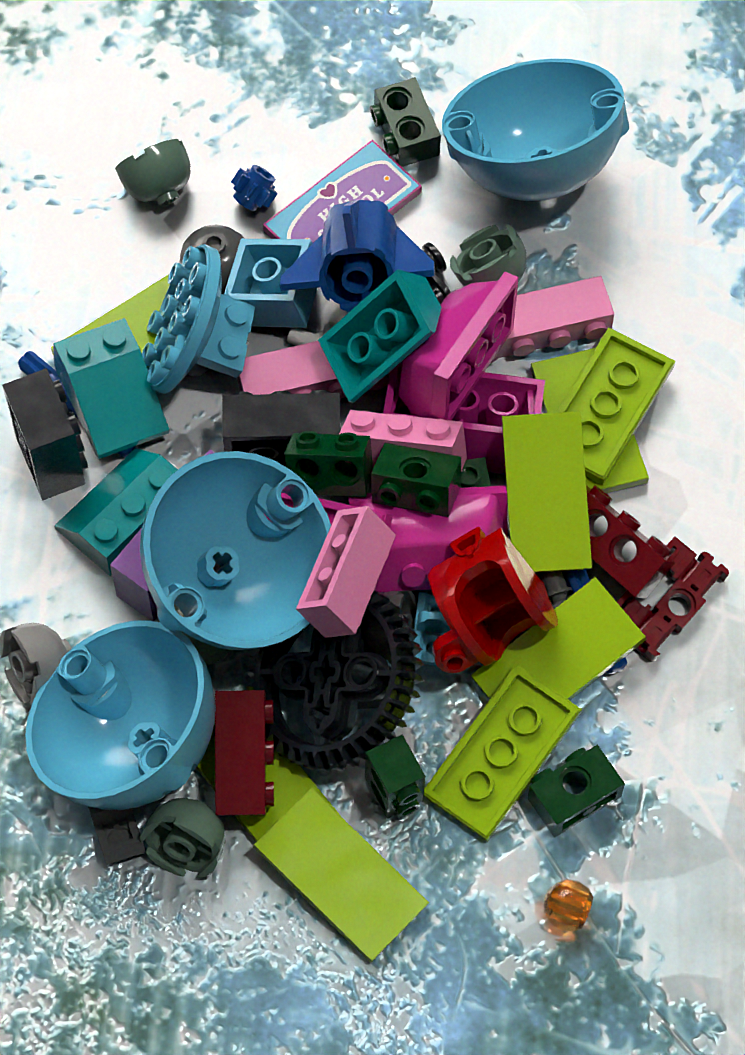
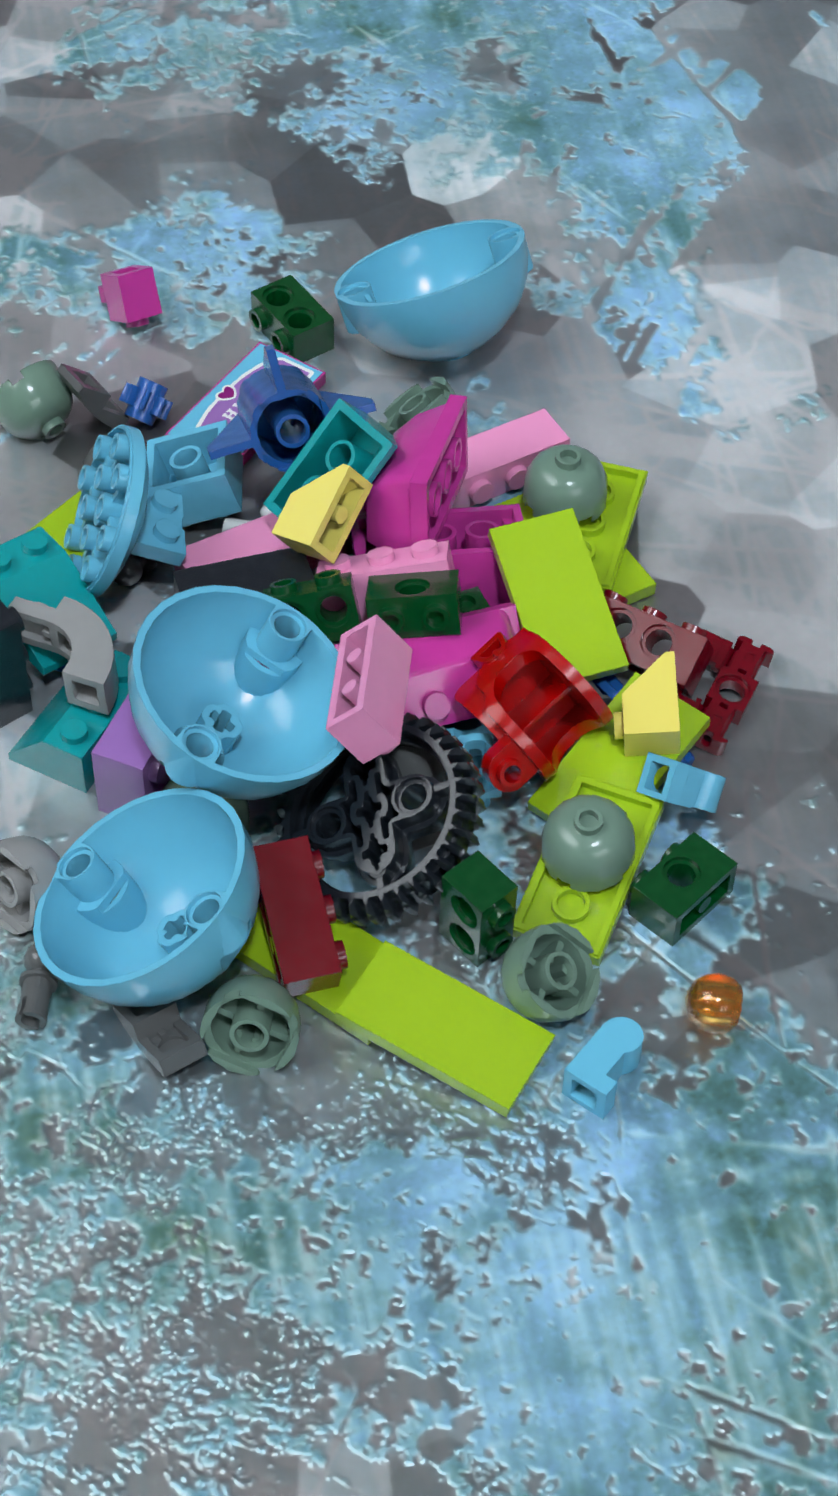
camera: 15 degrees left, 15 degrees down
none -> light grey arch [8,596,119,715]
none -> dark grey pin [15,943,58,1030]
none -> dark grey slope [57,363,130,428]
none -> dark pink brick [98,265,162,328]
none -> light yellow slope [271,464,373,564]
none -> sand green cylinder [500,922,601,1022]
none -> sand green cylinder [523,444,608,524]
none -> sand green cylinder [542,795,635,892]
none -> medium azure leg [562,1017,644,1119]
none -> light yellow slope [613,651,680,757]
none -> medium azure leg [636,752,726,813]

